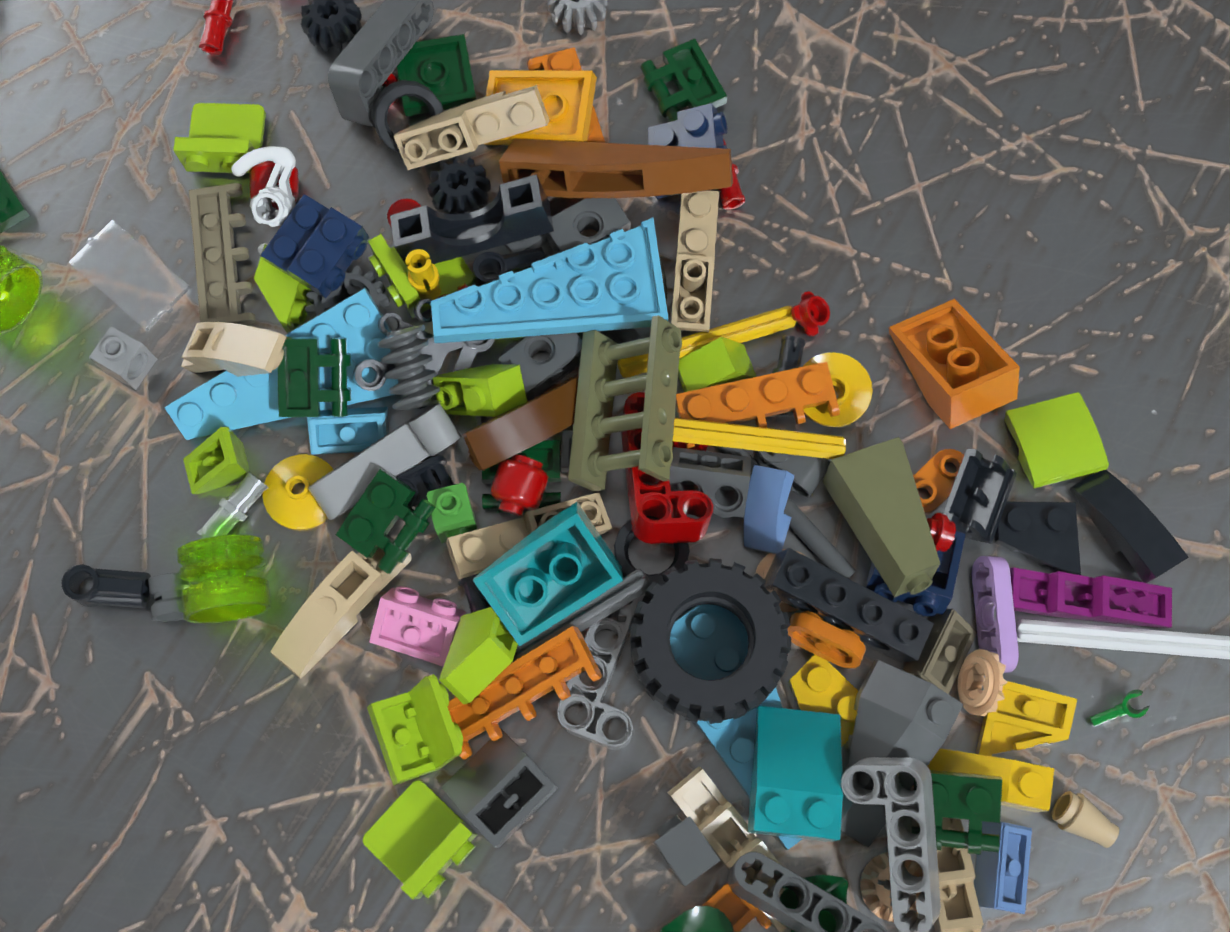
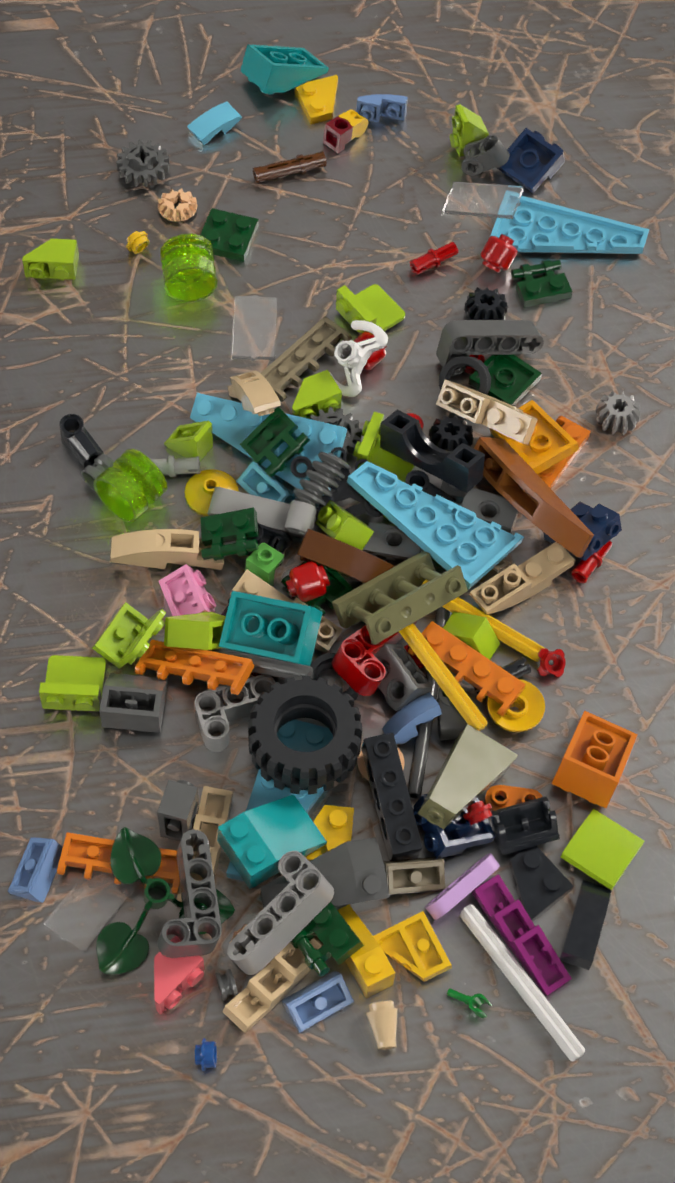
camera: 45 degrees right, 15 degrees down
light grey brick [89,326,157,390] -> none
dark blue plate [260,194,369,299] -> none
yellow pin [405,249,441,300] -> none
dark green plate [640,38,727,122] -> none
orange plate [787,611,866,668] -> none
light nougat gear [957,649,1008,716] -> none

